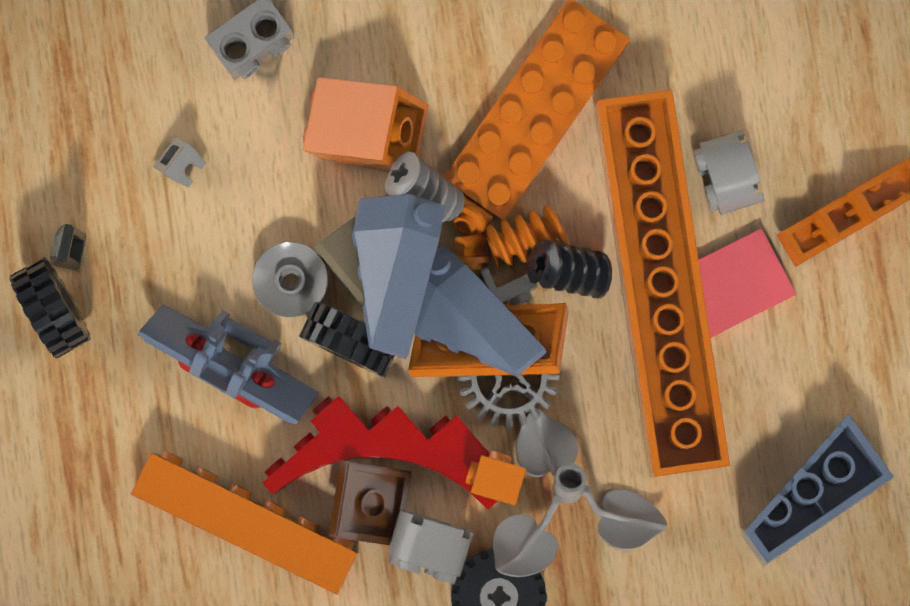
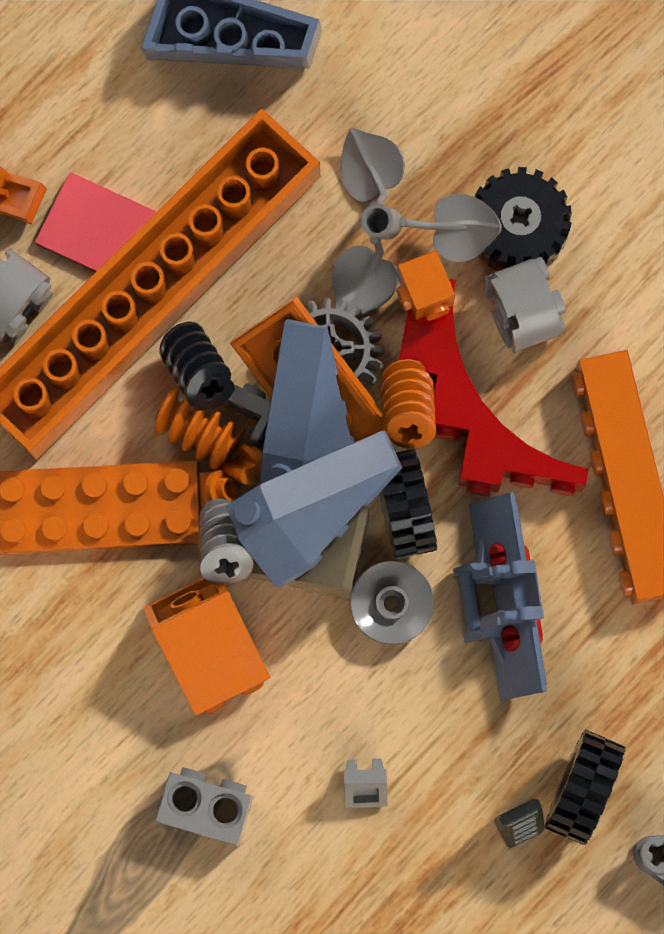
camera: 125 degrees left, 5 degrees down
reddish brown tile [328,460,411,545] -> none
none -> orange piece [381,359,436,449]

